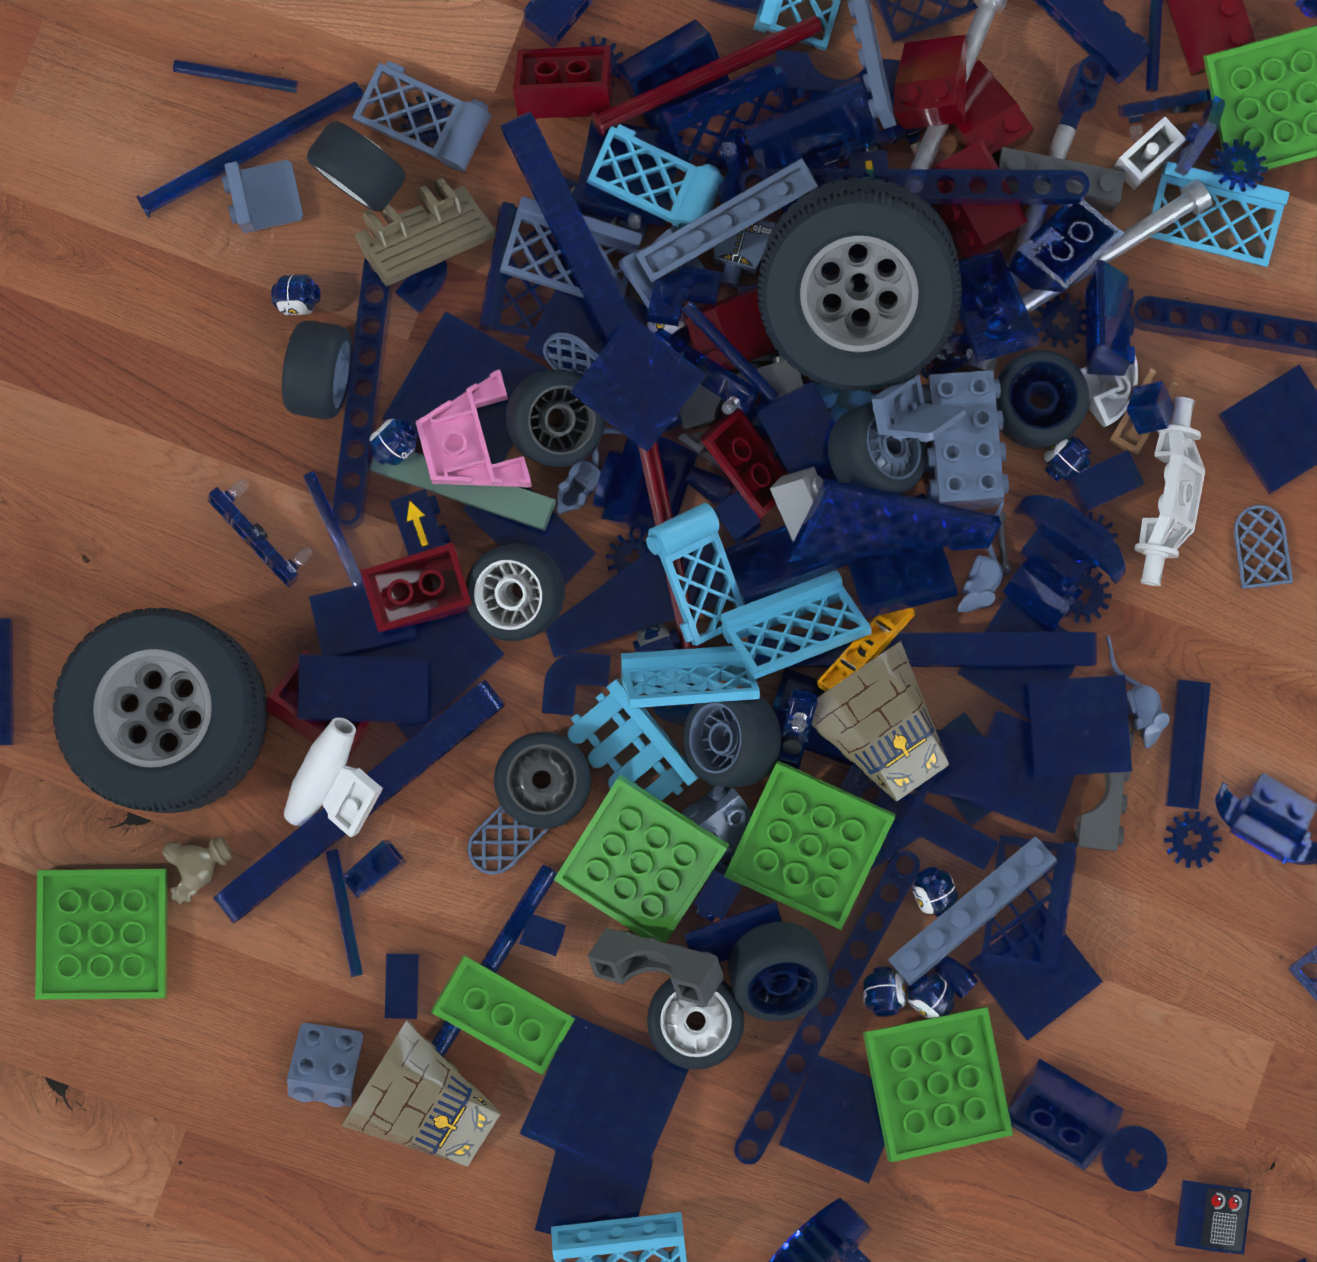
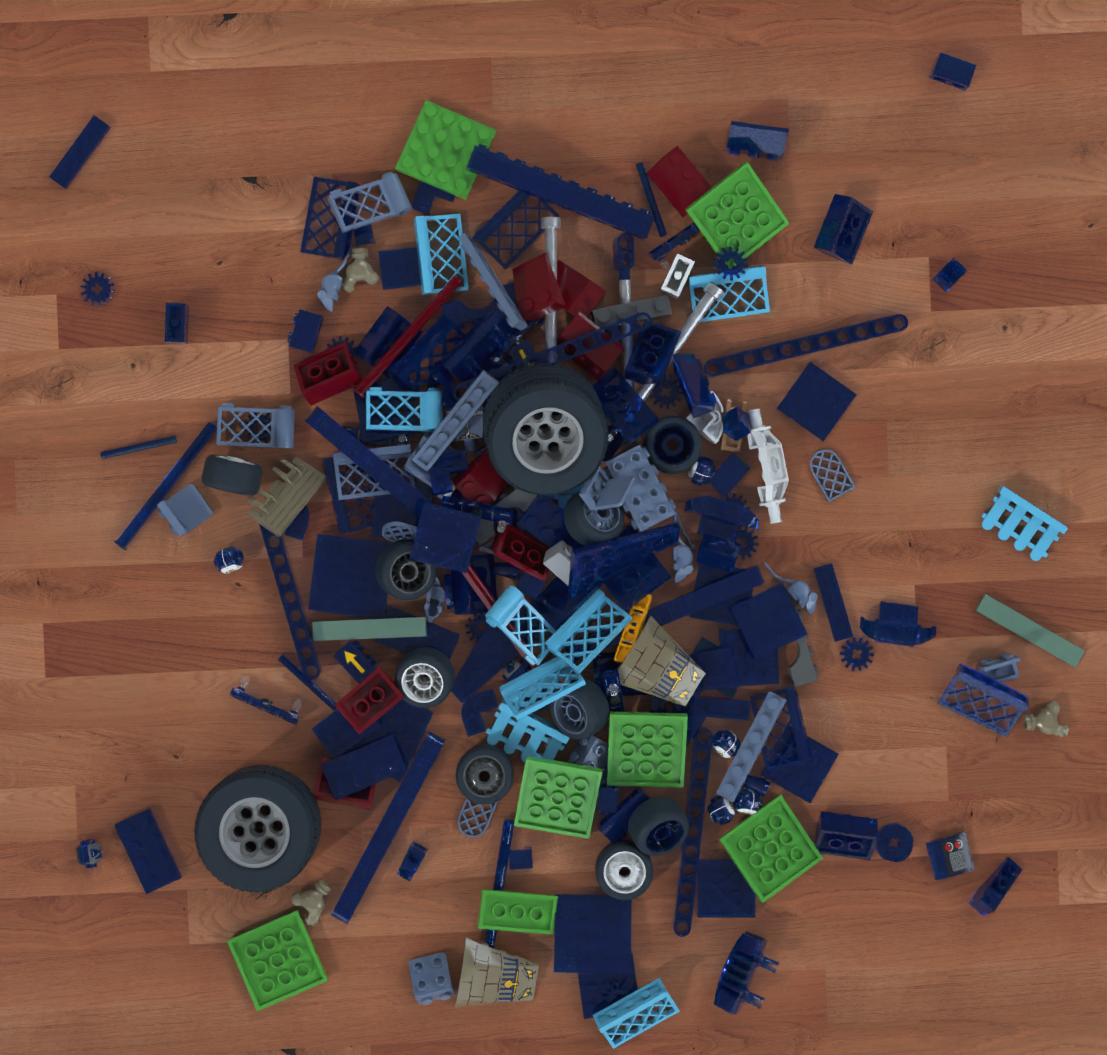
camera: 25 degrees left, 5 degrees up
black wheel [282,320,352,419] -> none
white plate [284,718,383,838] -> none
clear blue bar [325,849,363,977] -> none
clear blue head [370,419,417,466] -> none
clear blue tile [385,953,419,1019] -> none
bright pink wing [416,369,532,487] -> none
dark grey arch [587,928,724,1007] -> none
clear blue bar [682,301,779,403] -> none
clear blue plate [1174,96,1225,176] -> none

